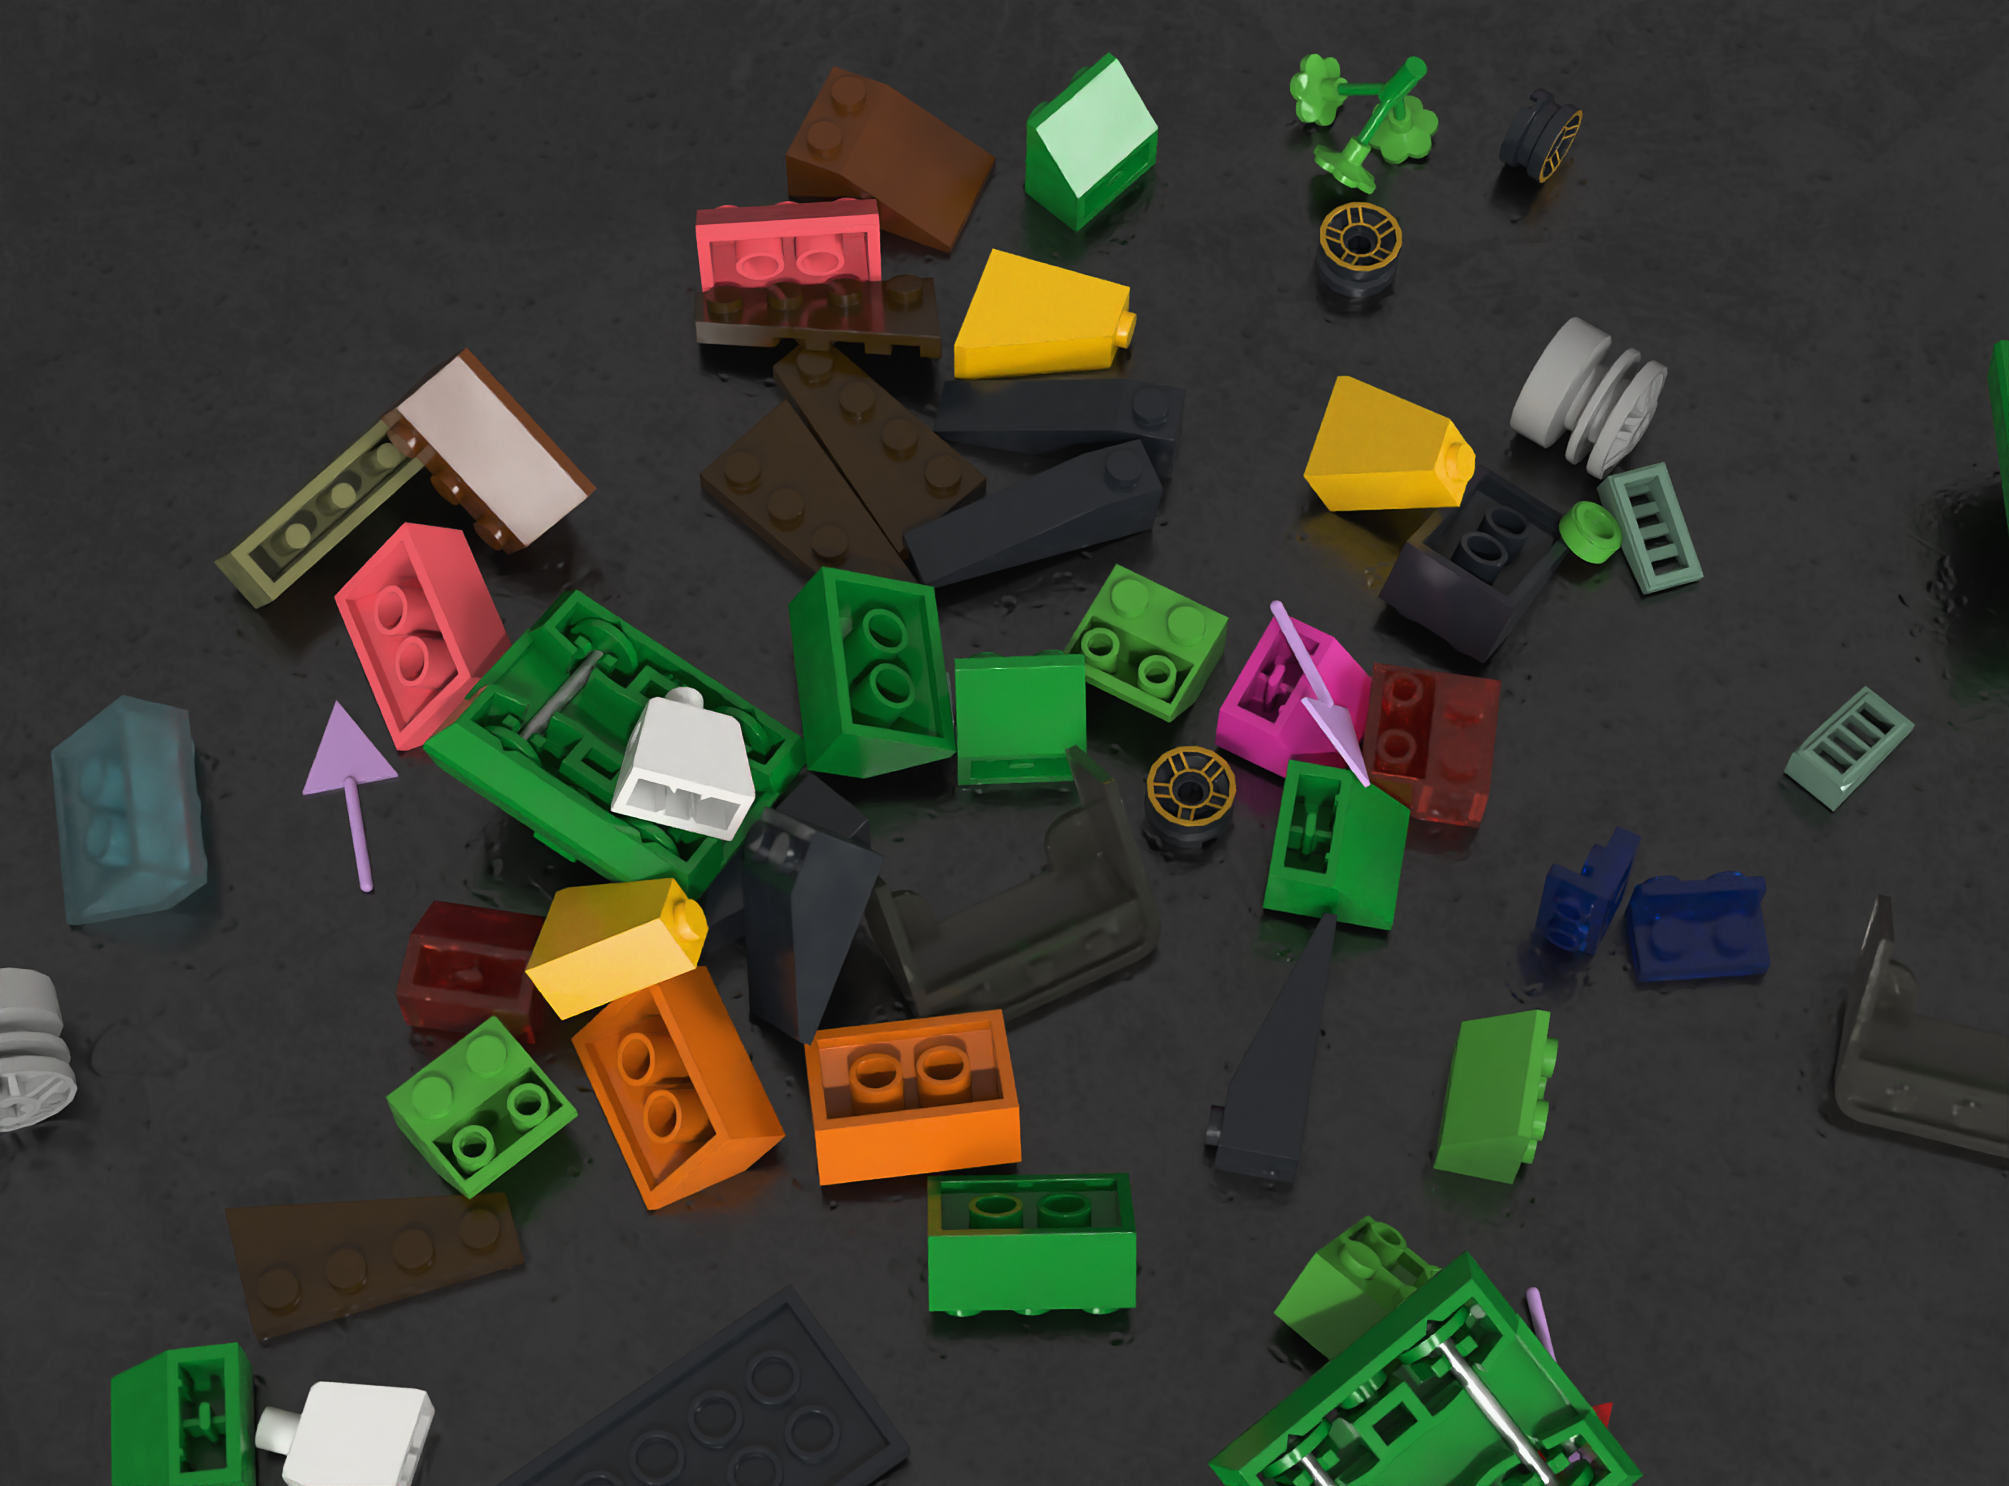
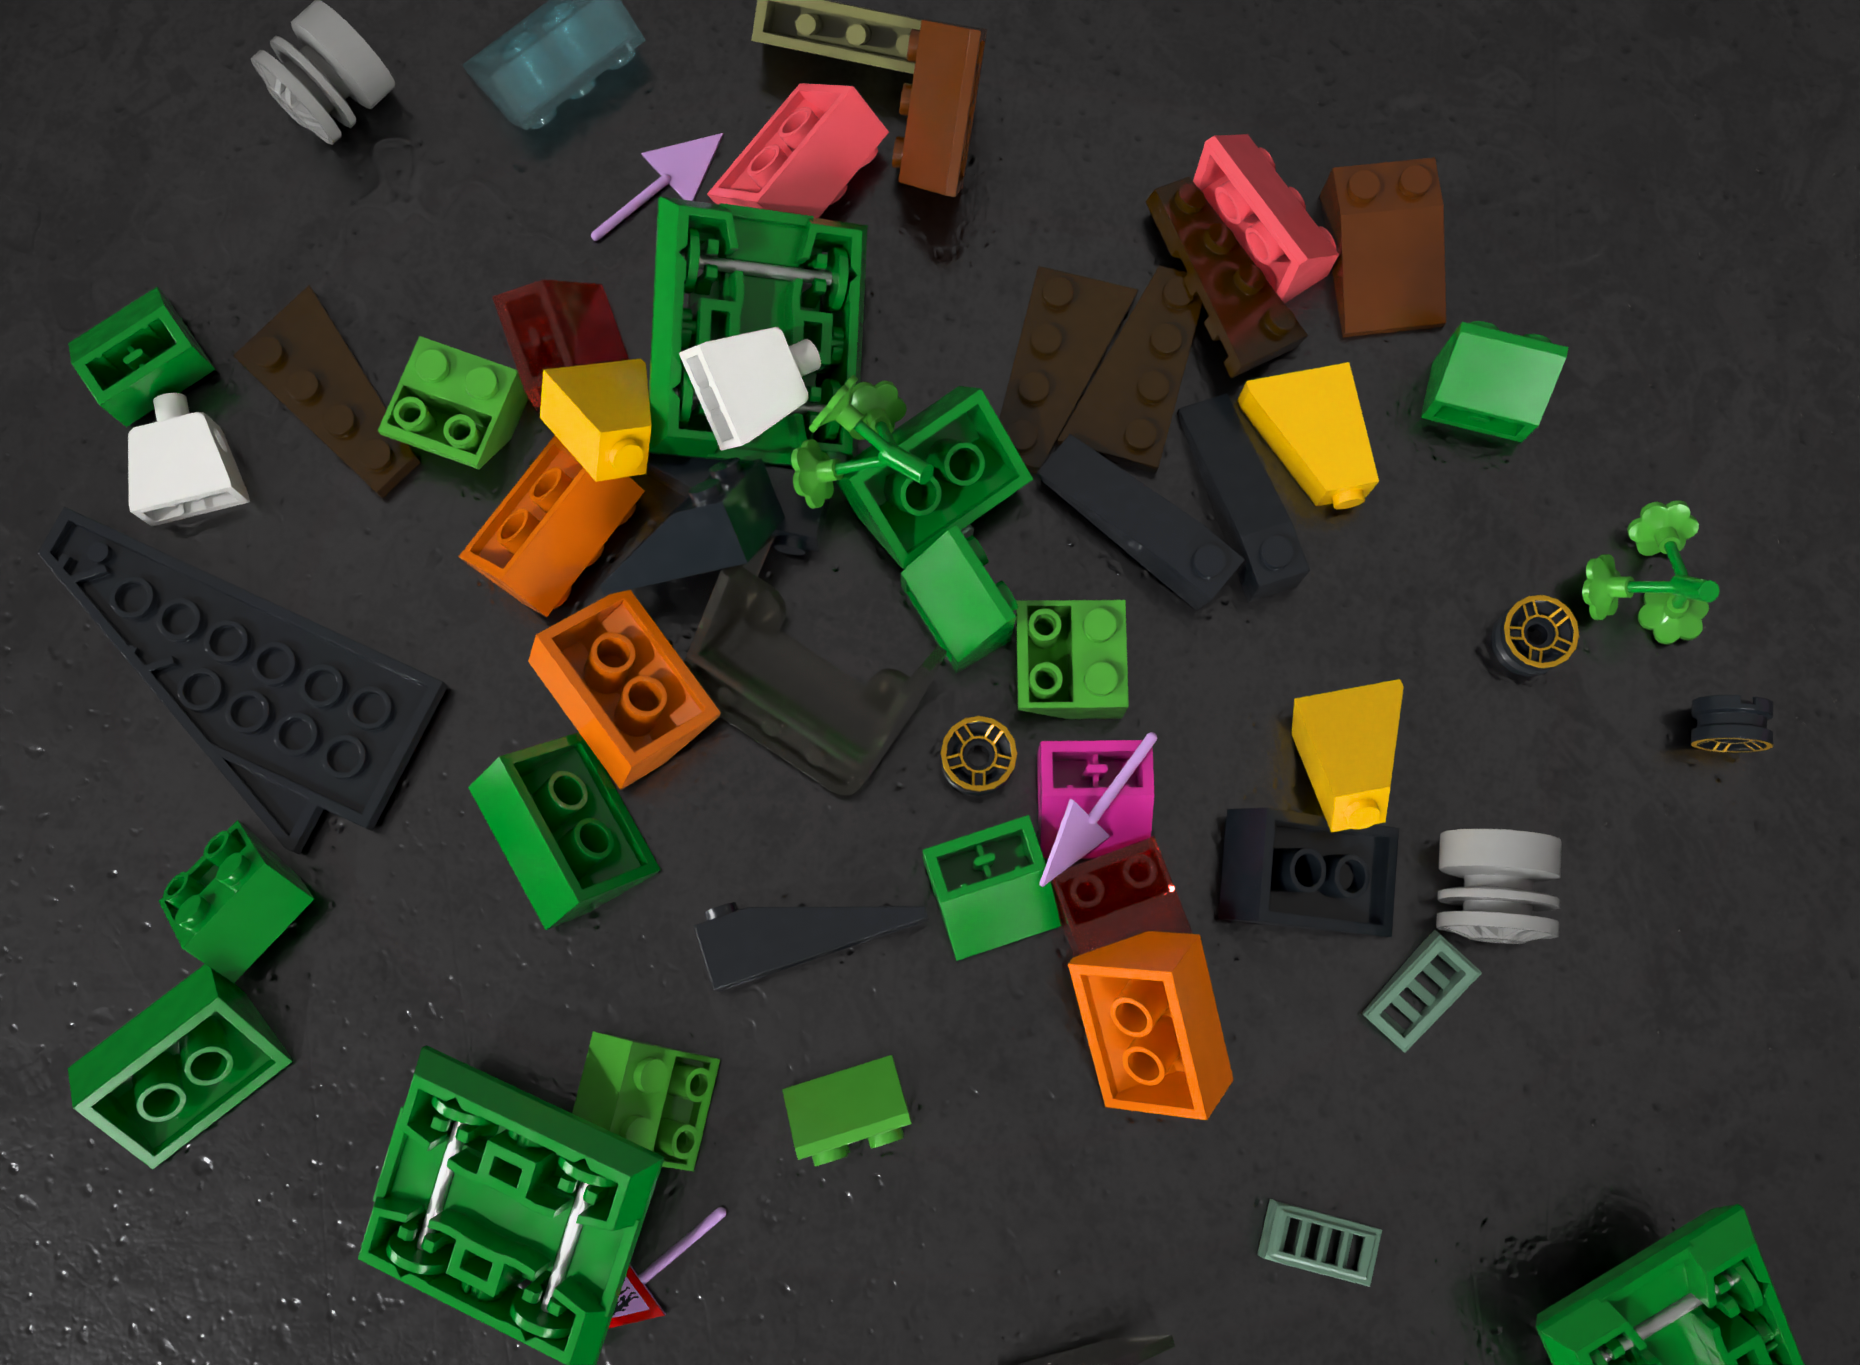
camera: 60 degrees right, 15 degrees up
clear blue bracket [1535,826,1642,956] -> none
bright green tile [1559,501,1623,564] -> none
clear blue bracket [1625,871,1771,982] -> none
none -> bright green plant [791,375,934,509]
none -> orange slope [1068,931,1234,1120]

